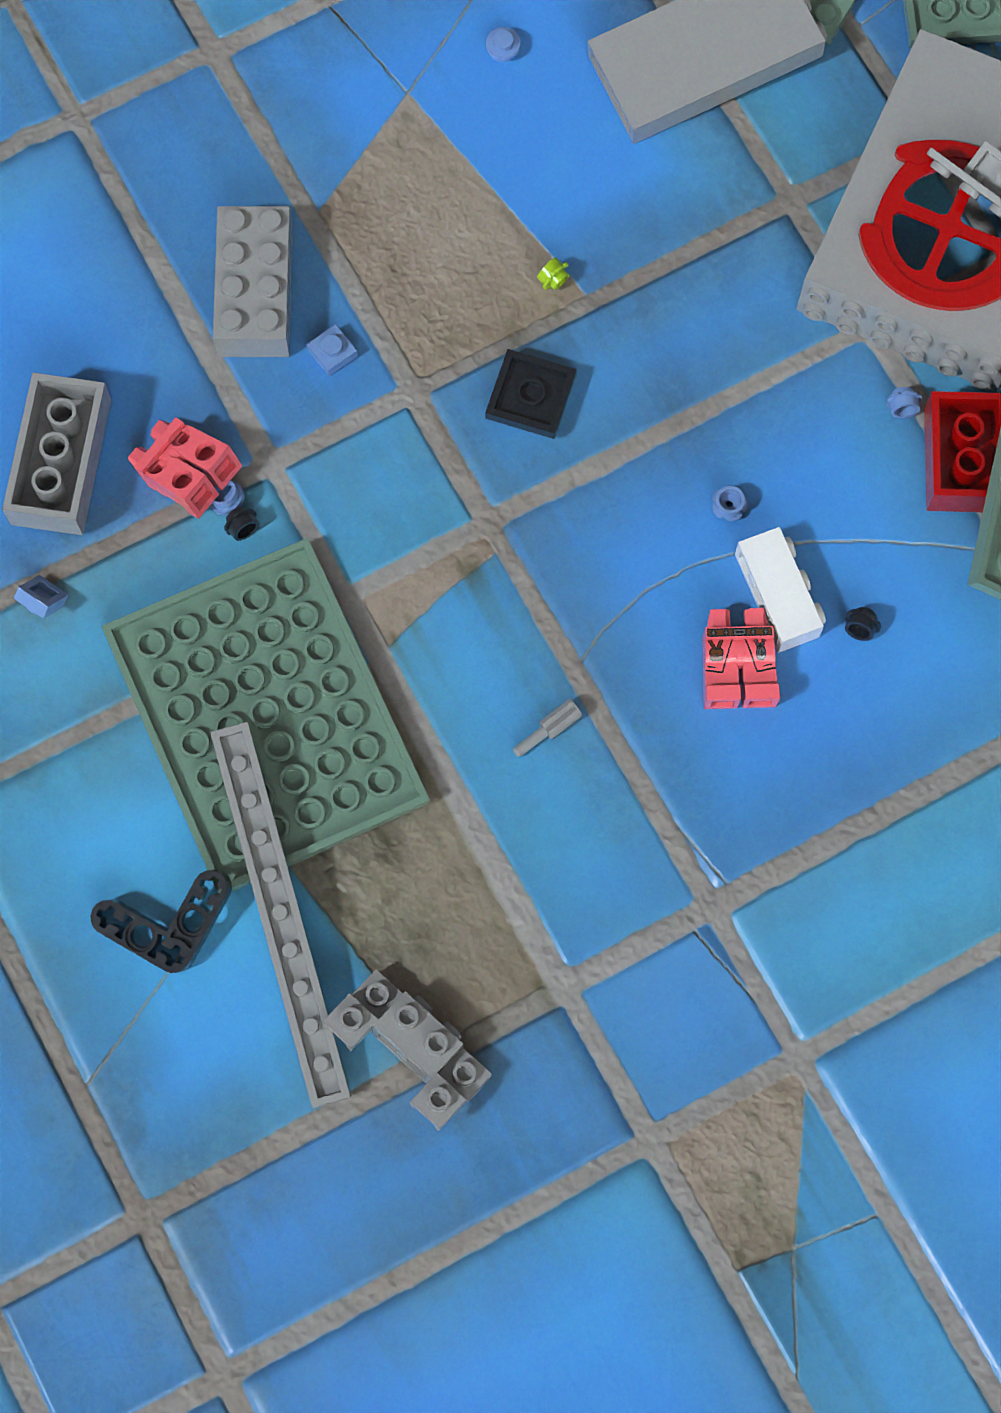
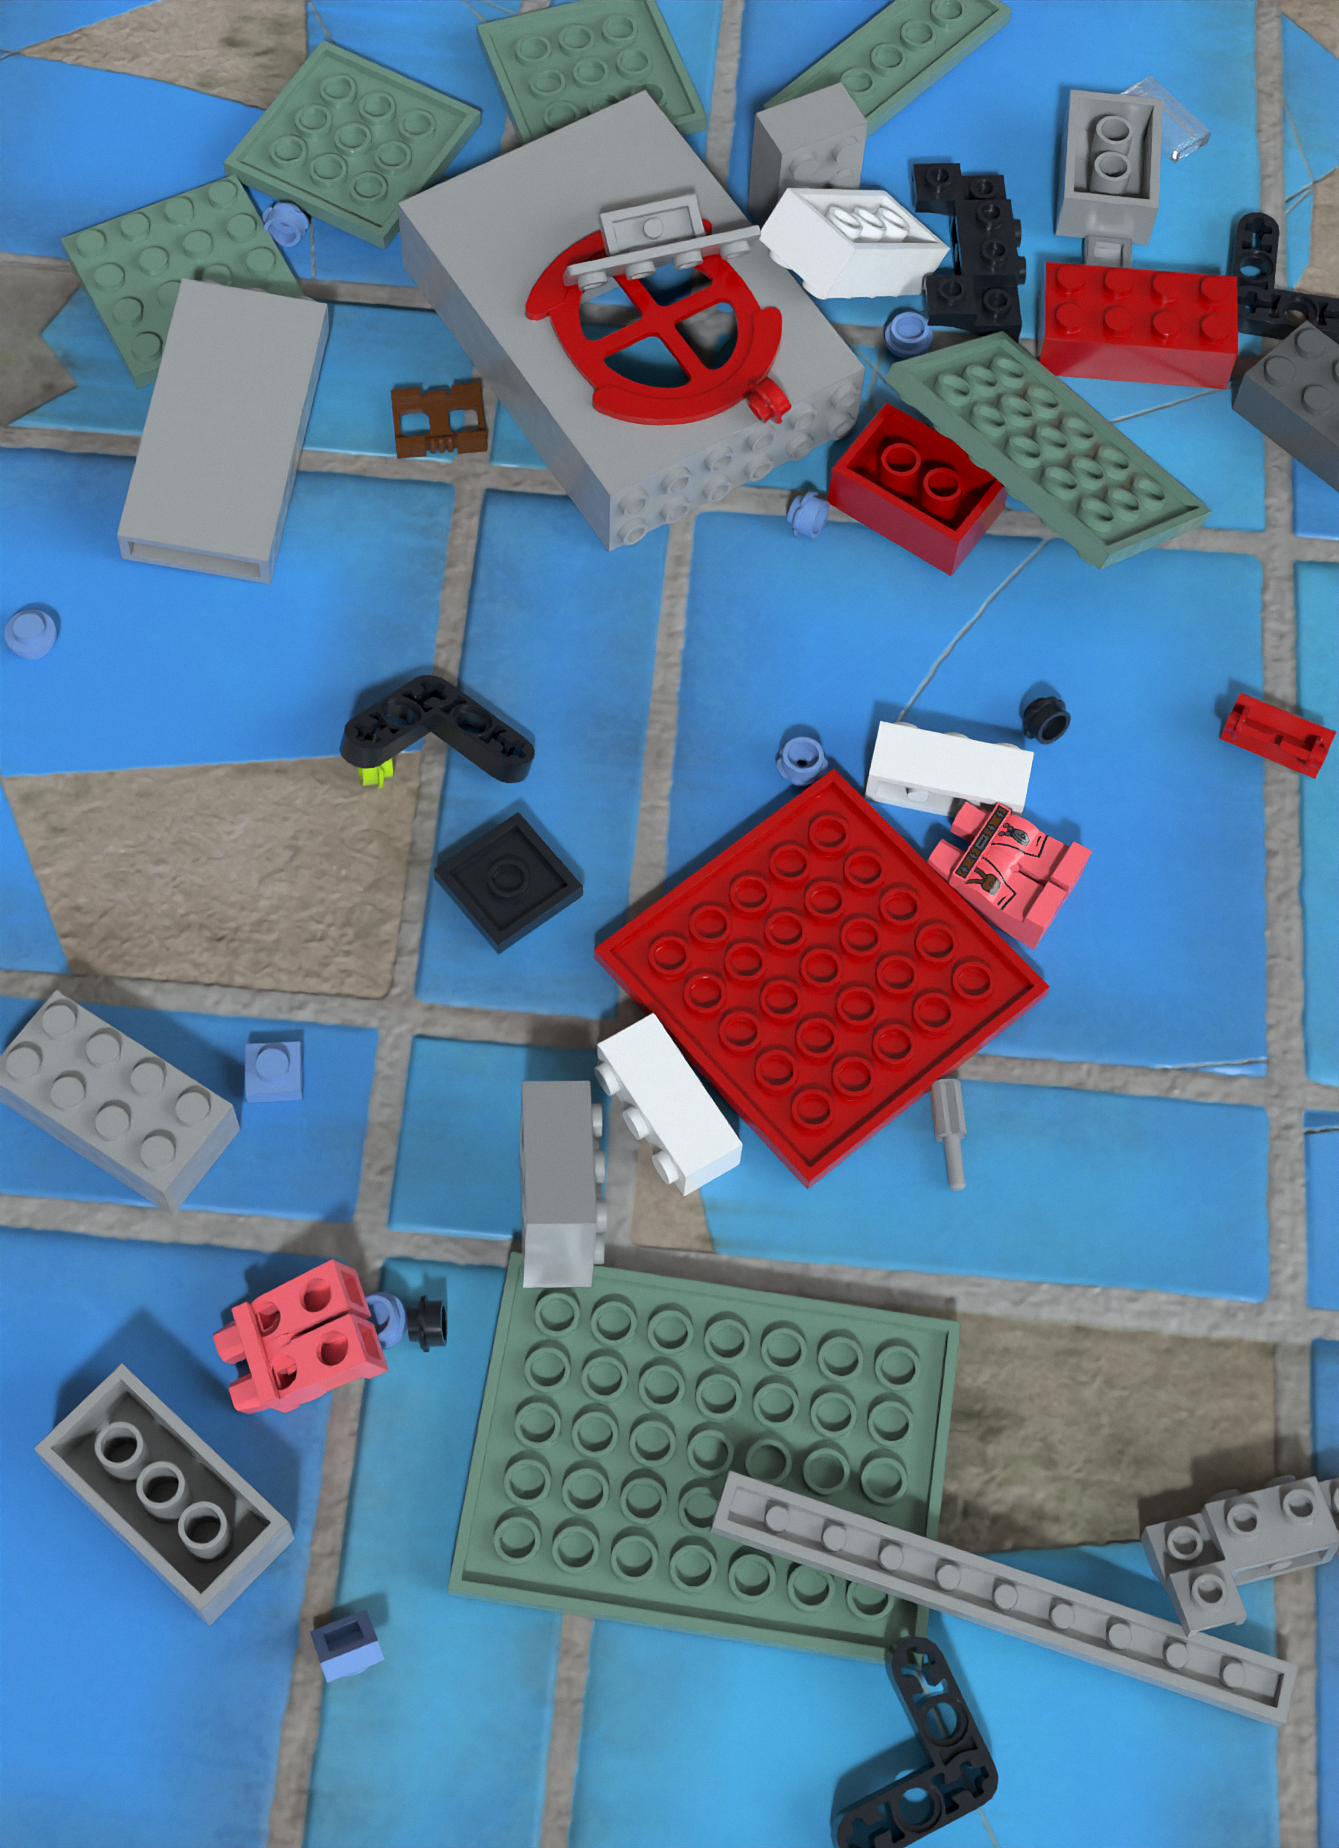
camera: 60 degrees left, 10 degrees down
none -> black beam [339,675,535,783]
none -> reddish brown piece [391,383,487,459]
none -> light grey brick [519,1081,607,1288]
none -> red plate [594,768,1050,1190]
none -> white brick [594,1013,743,1196]
none -> red plate [746,376,792,424]
none -> red hinge [1220,692,1336,779]

